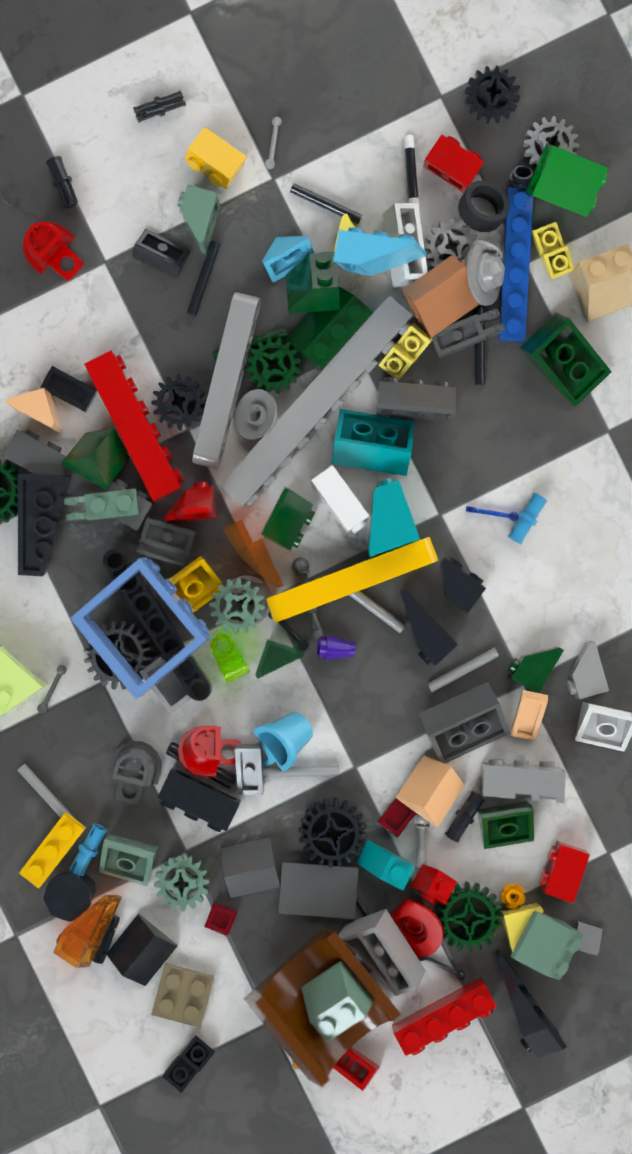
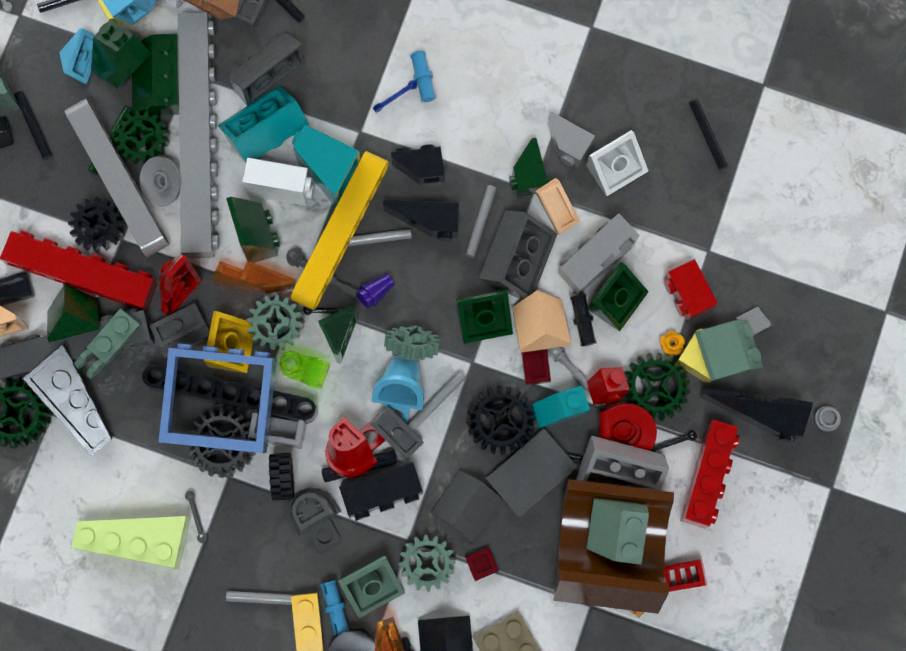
camera: 45 degrees left, 10 degrees down
light yellow slope [379,323,433,380] -> none
none -> black tyre [269,453,294,501]
none -> sand green gear [384,325,441,361]
none -> dark green slope [456,290,513,344]
none -> light grey plate [814,406,841,432]

